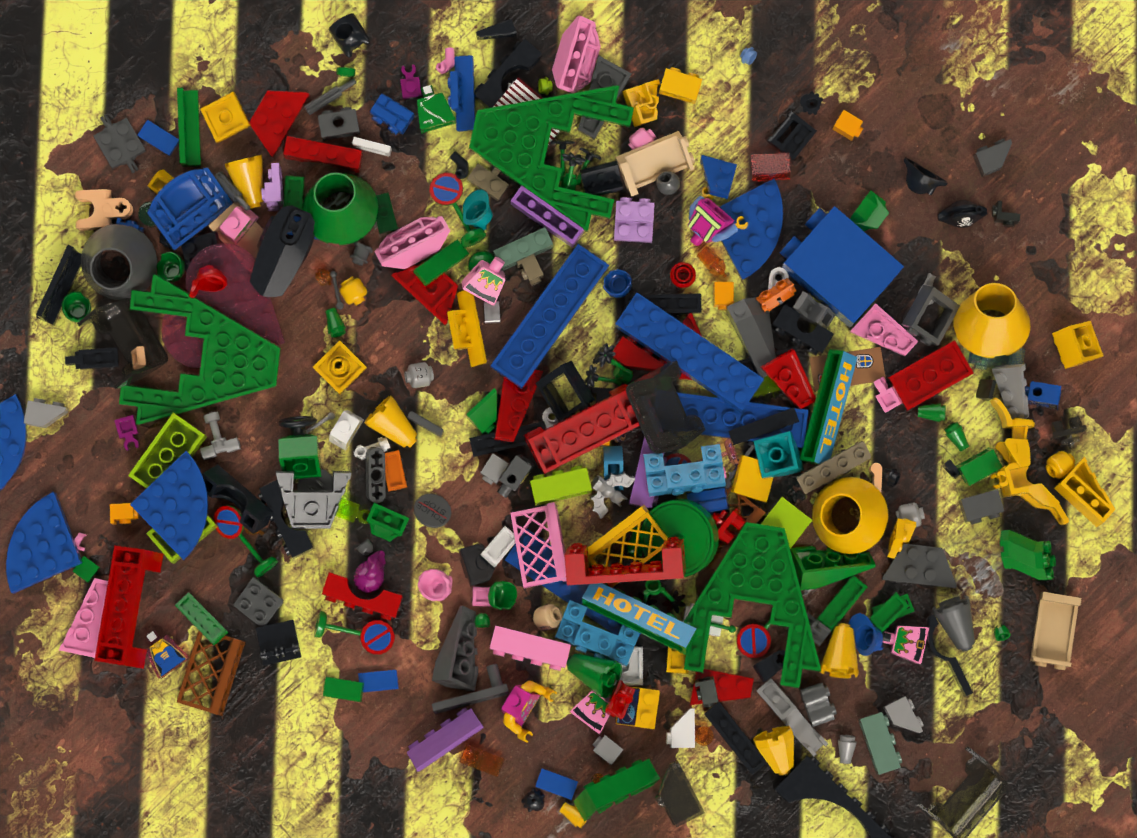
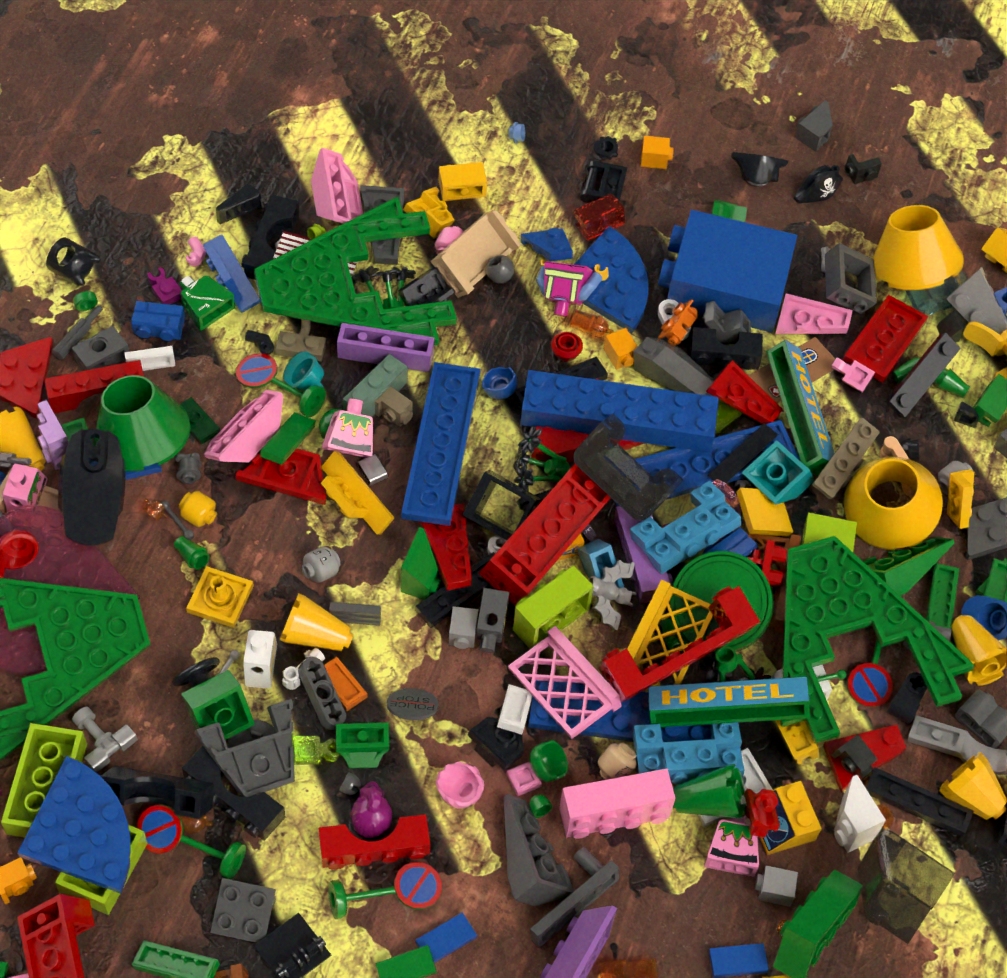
camera: 25 degrees left, 25 degrees down
torso [502,681,557,743] -> none
lavender plate [614,197,654,243] -> none
none -> black plate [885,332,961,417]

